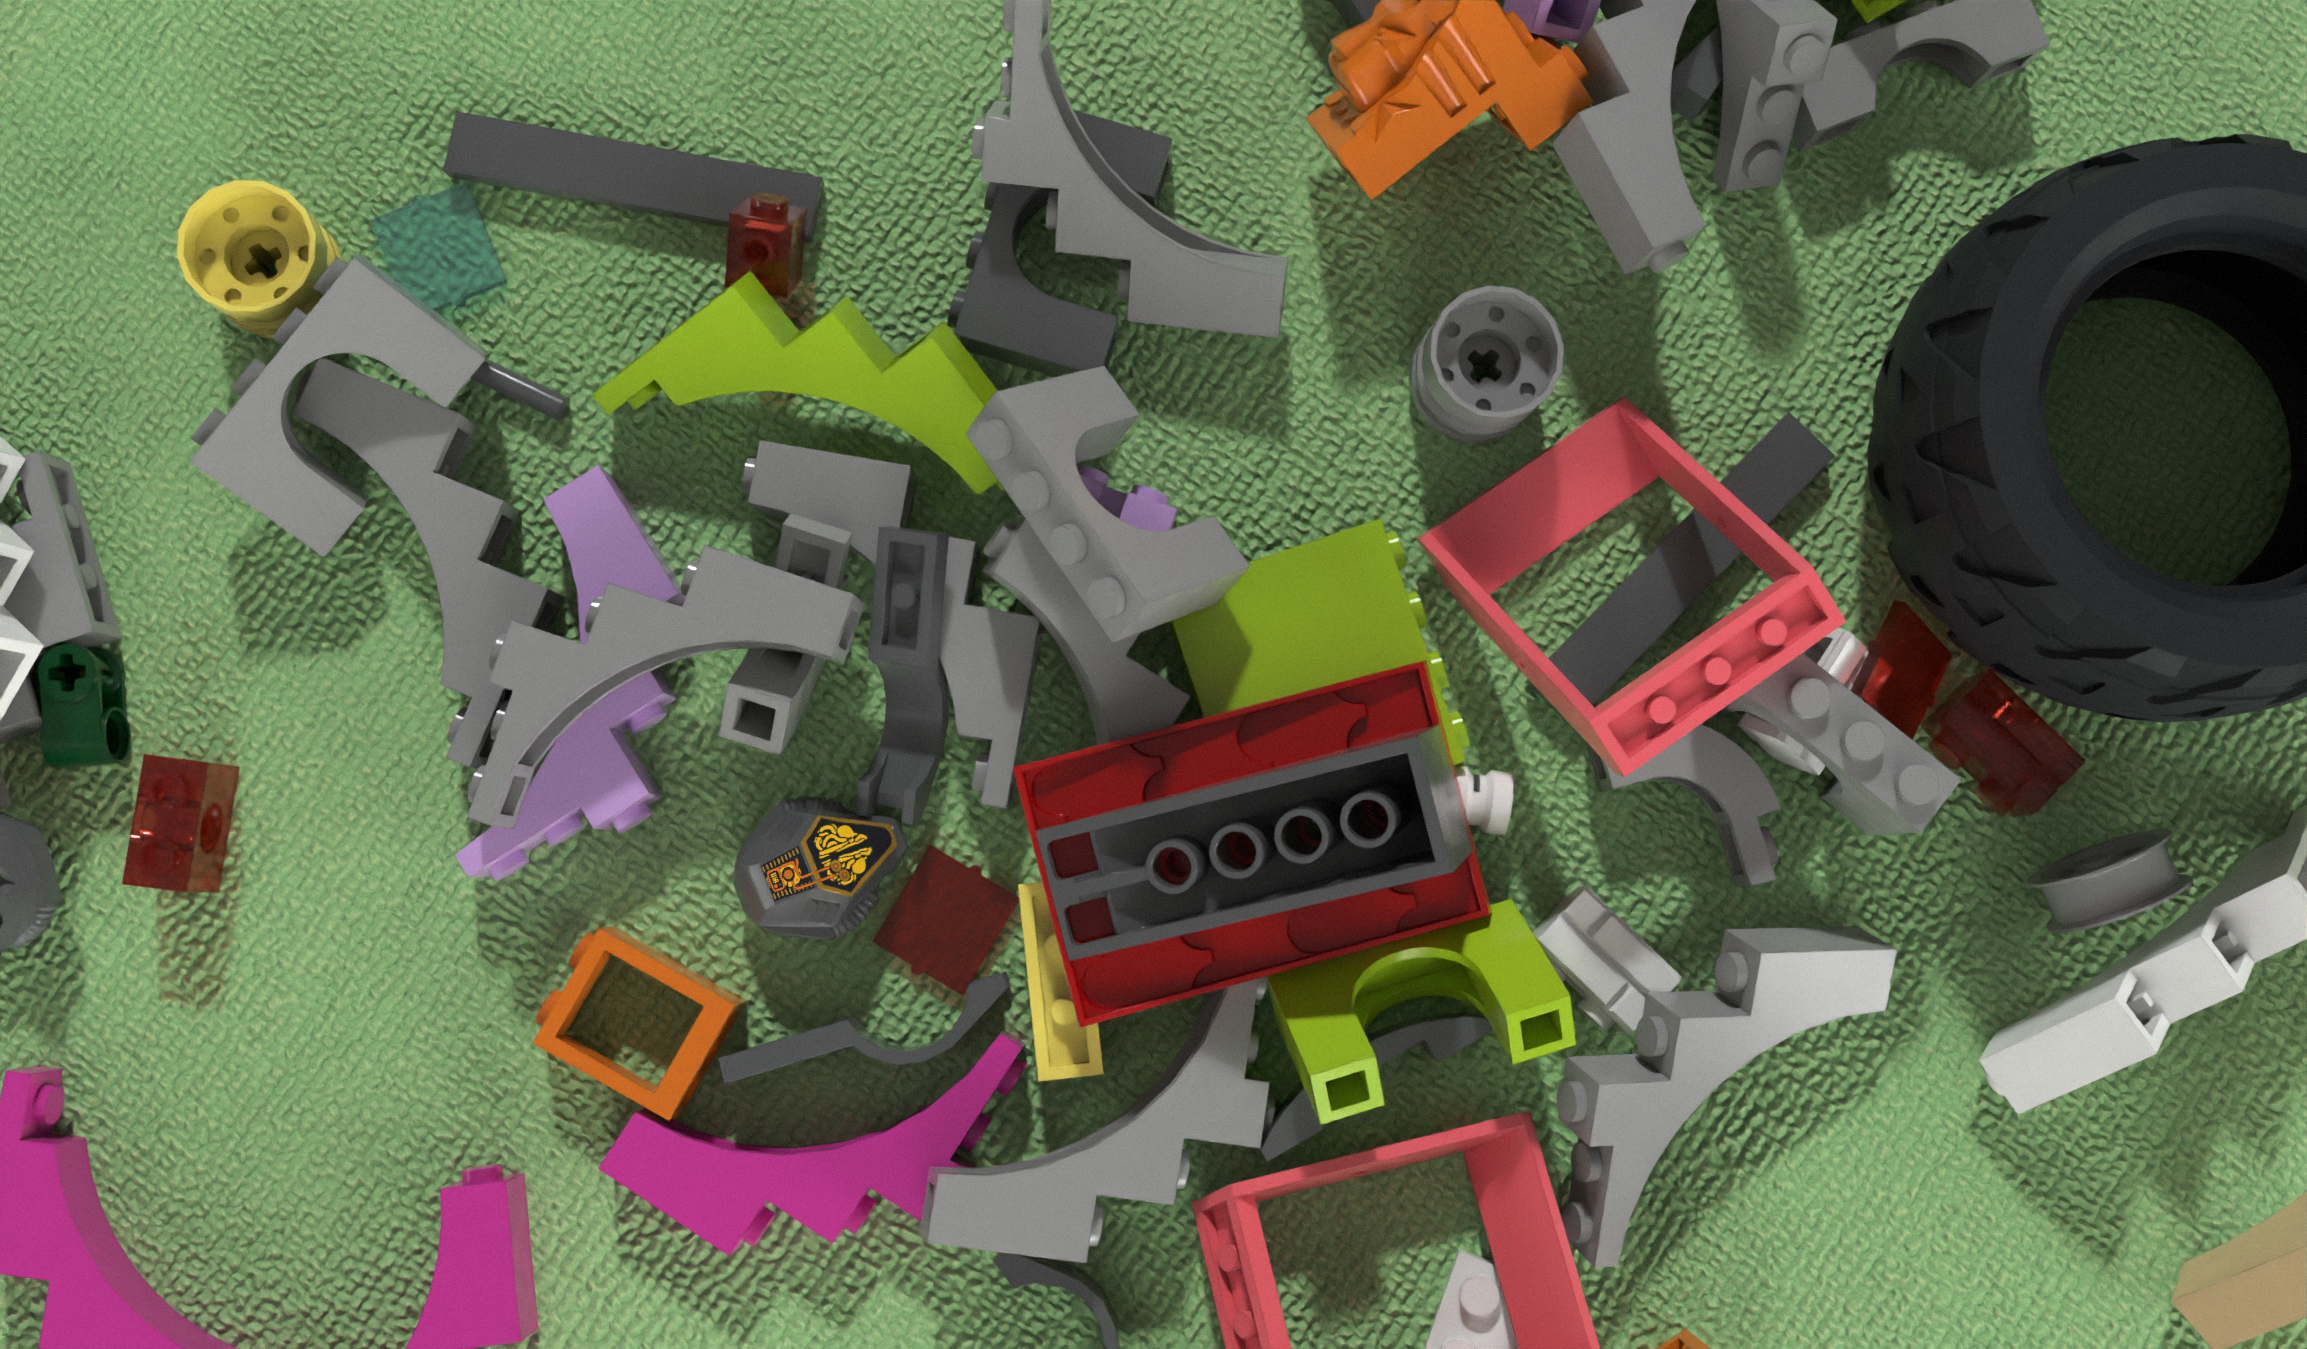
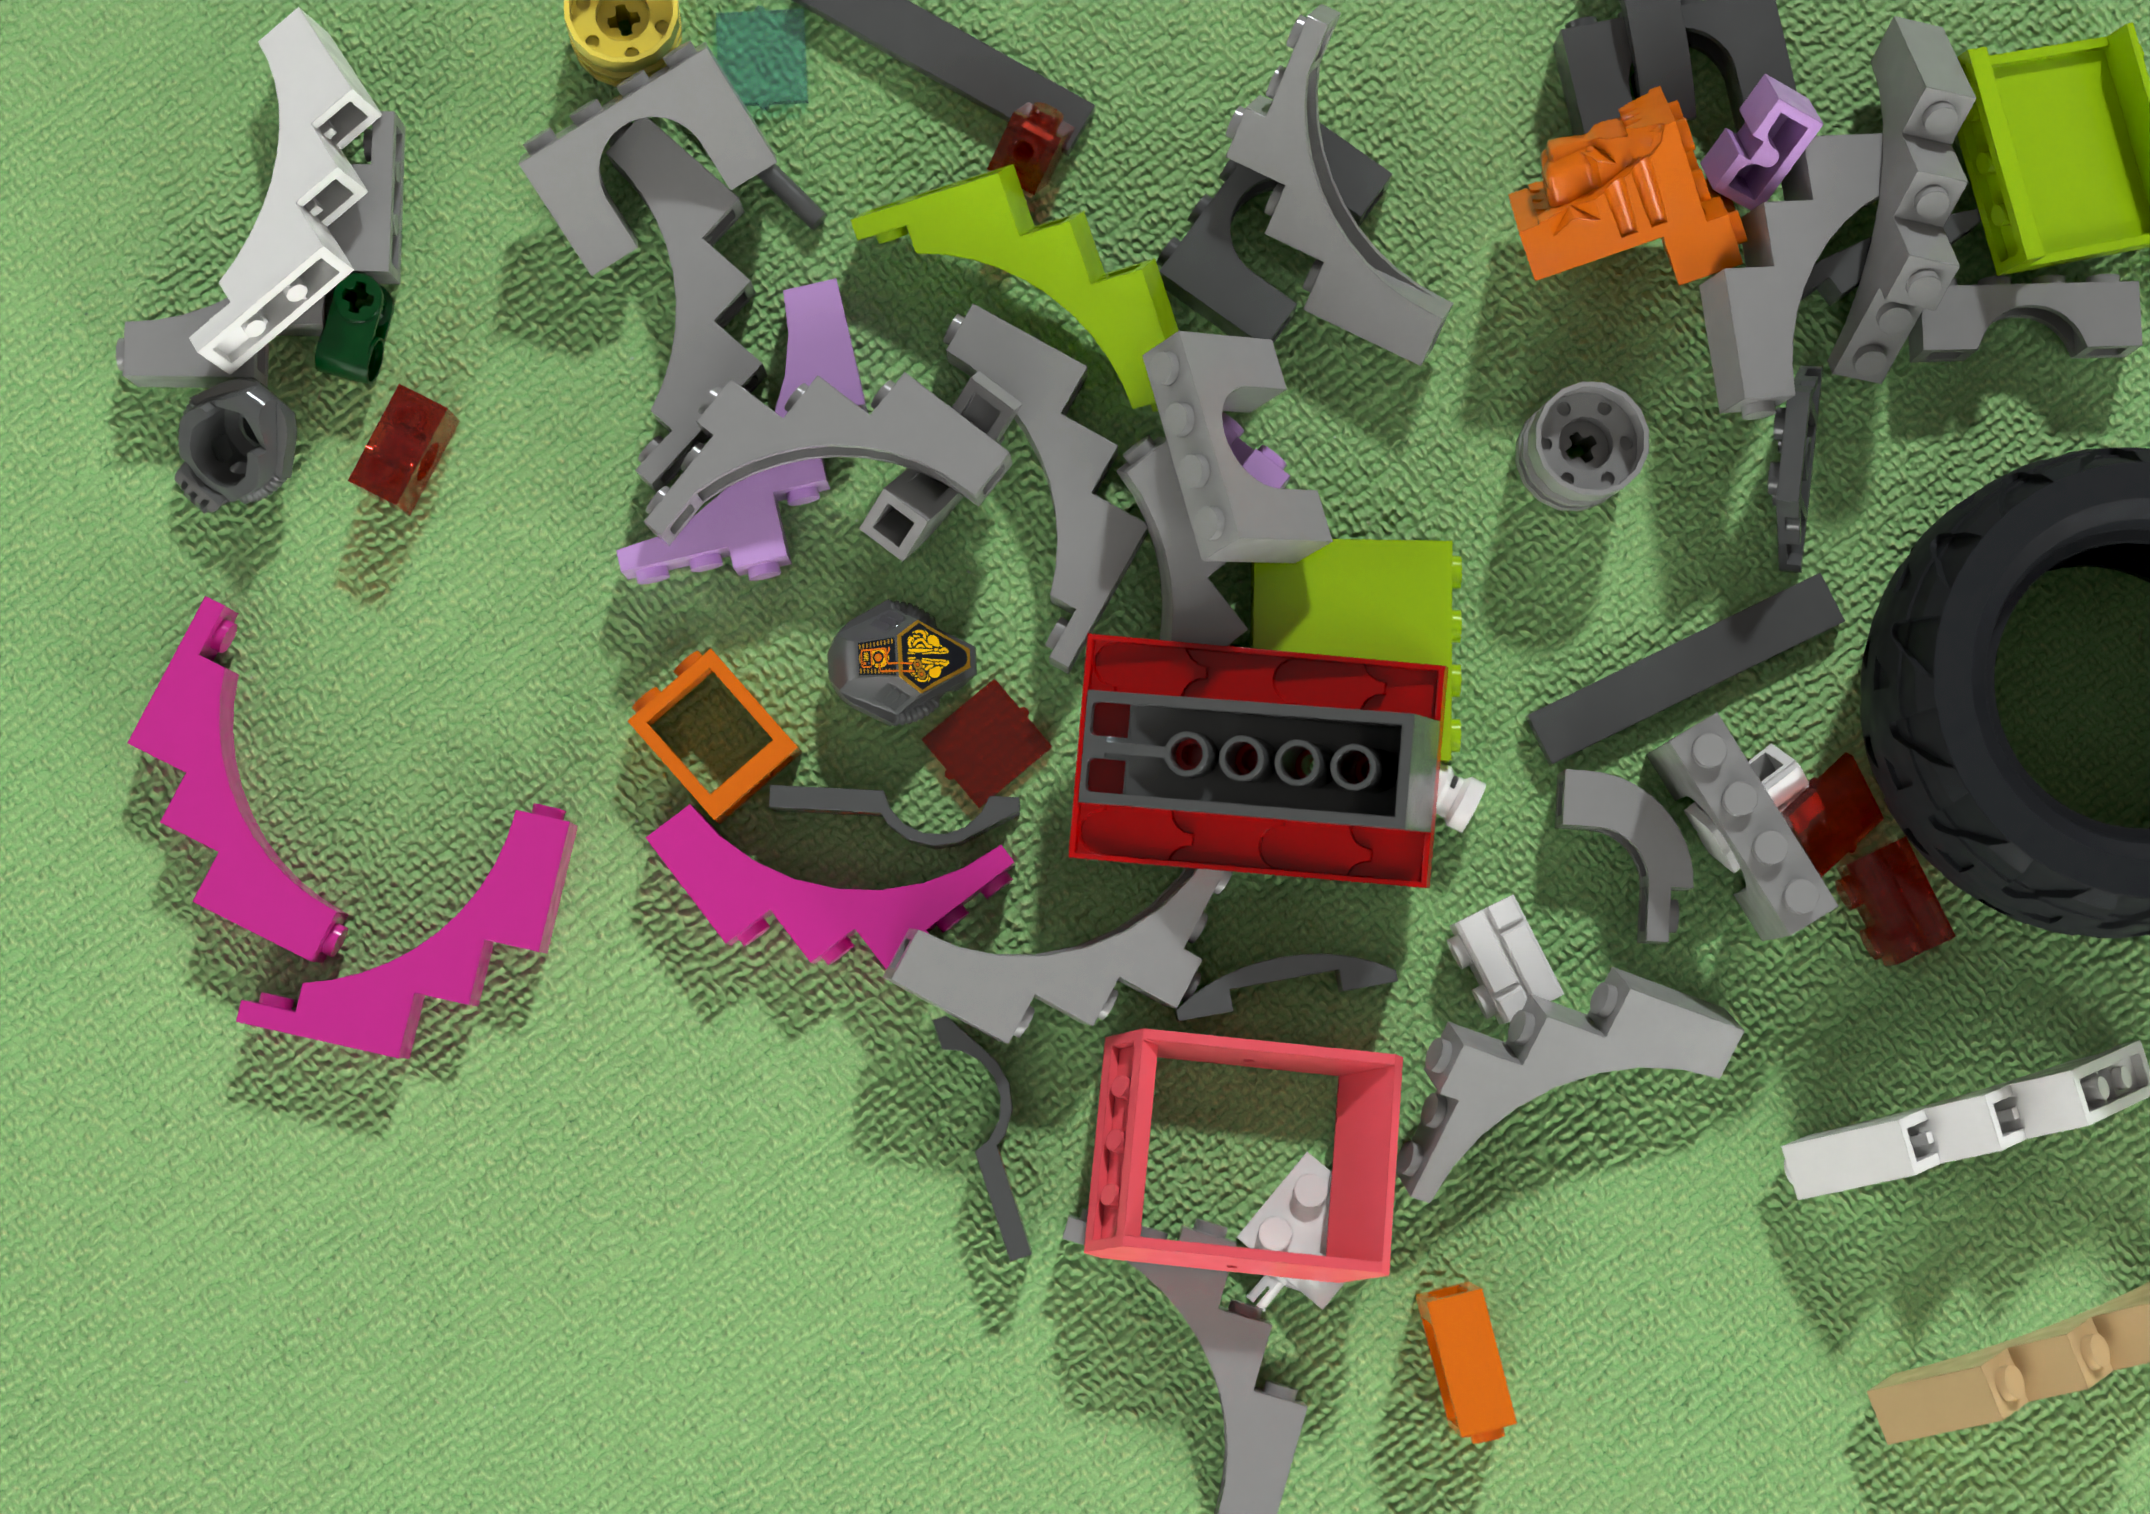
camera: 20 degrees right, 0 degrees up
dark grey piece [855,526,949,825] -> none
light yellow container [1018,882,1104,1082] -> none
lime arch [1266,898,1576,1125] -> none
coral window [1416,397,1846,777] -> none
light grey wheel [2027,828,2193,933] -> none
none -> dark grey wing [1768,366,1823,573]

